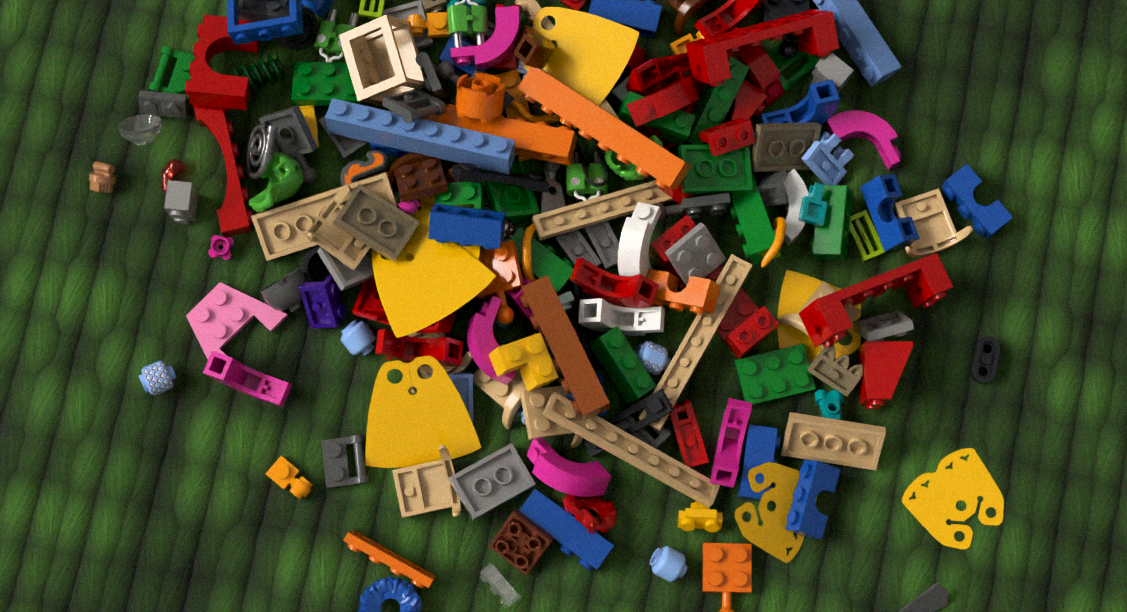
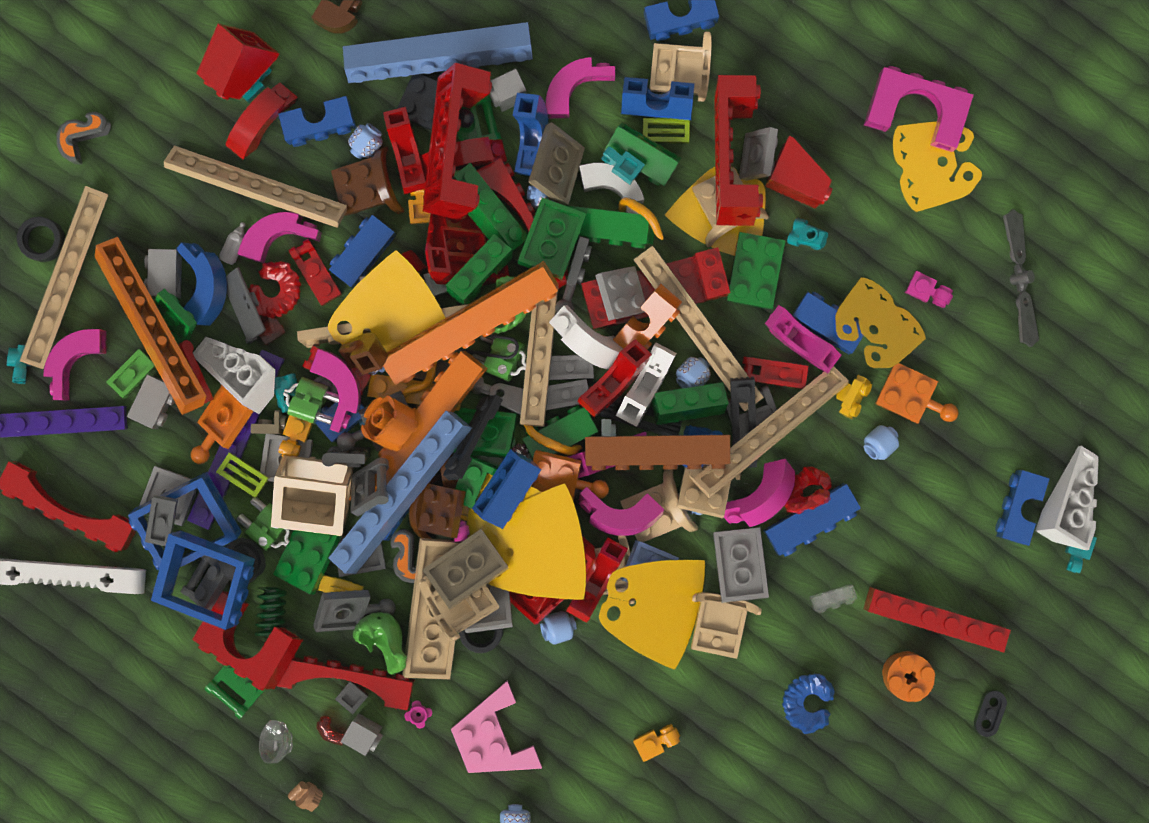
camera: 60 degrees left, 10 degrees up
flat silver plate [138,90,188,118] -> none
dark pink arch [203,351,292,407] -> none
flat silver piece [245,124,277,179] -> none
dark grey cylinder [260,268,308,312] -> none
dark purple bracket [298,275,346,328] -> none
dark grey plate [321,435,370,489] -> none
orange plate [343,529,437,588] -> none
yellow brick [488,333,559,392] -> none
copper tile [488,509,554,576] -> none
red arch [626,76,700,127] -> none
red bracket [697,118,756,156] -> none
dark grey panel [757,170,789,207] -> none
tan plate [781,412,886,470] -> none
blue arch [785,460,840,539] -> none
light blue plate [801,132,854,185] -> none
dark tan plate [807,346,863,397] -> none
black plate [970,336,1000,384] -> none
none -> dark grey plate [335,681,369,714]
none -> dark pink arch [864,66,973,152]
none -> dark pink plate [905,271,953,308]

